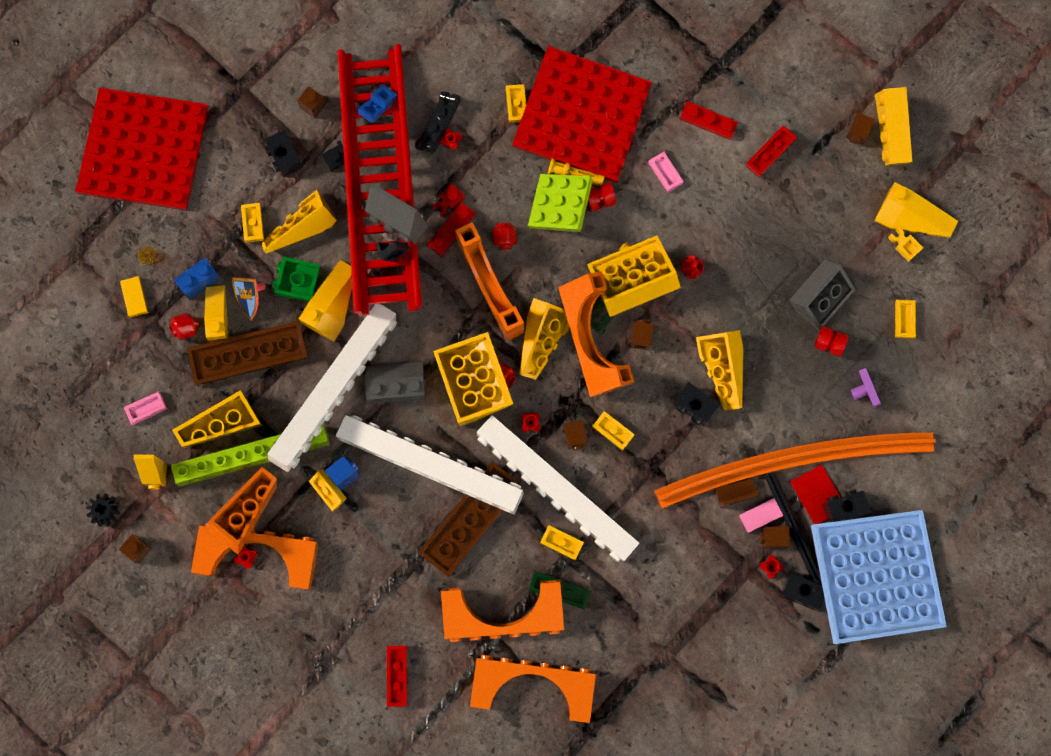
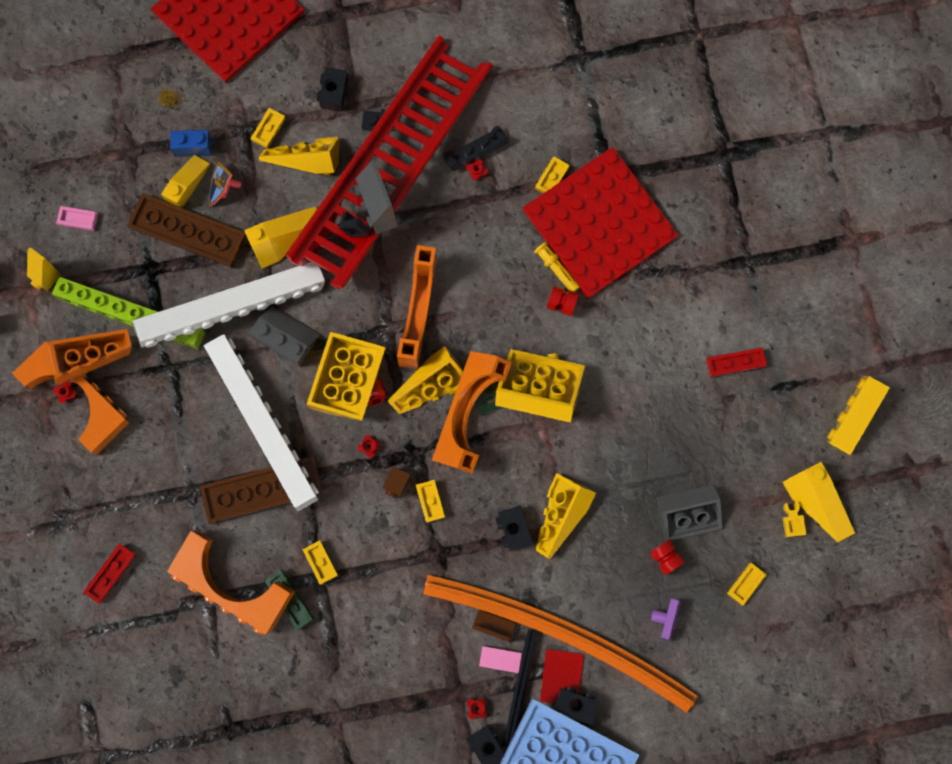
camera: 35 degrees right, 0 degrees up
yellow tile [120,276,148,318] -> none
red head [169,313,199,340] -> none
yellow wedge [172,390,262,448] -> none
green plate [272,256,321,302] -> none
reddish brown brick [297,86,326,118] -> none
yellow plate [309,469,347,512] -> none
blue piece [325,456,359,491] -> none
blue slope [358,85,397,123] -> none
red plate [427,202,476,258] -> none
red plate [432,184,465,218] -> none
orange arch [470,655,596,723] -> none
white brick [477,415,639,562] -> none
red head [492,223,518,250] -> none
lime plate [528,174,593,232] -> none
reddish brown brick [630,320,654,351] -> none
bright pink tile [648,152,684,192] -> none
red plate [679,101,738,140] -> none
red gear [680,255,704,279] -> none
reddish brown brick [759,526,790,549] -> none
reddish brown brick [846,112,875,145] -> none

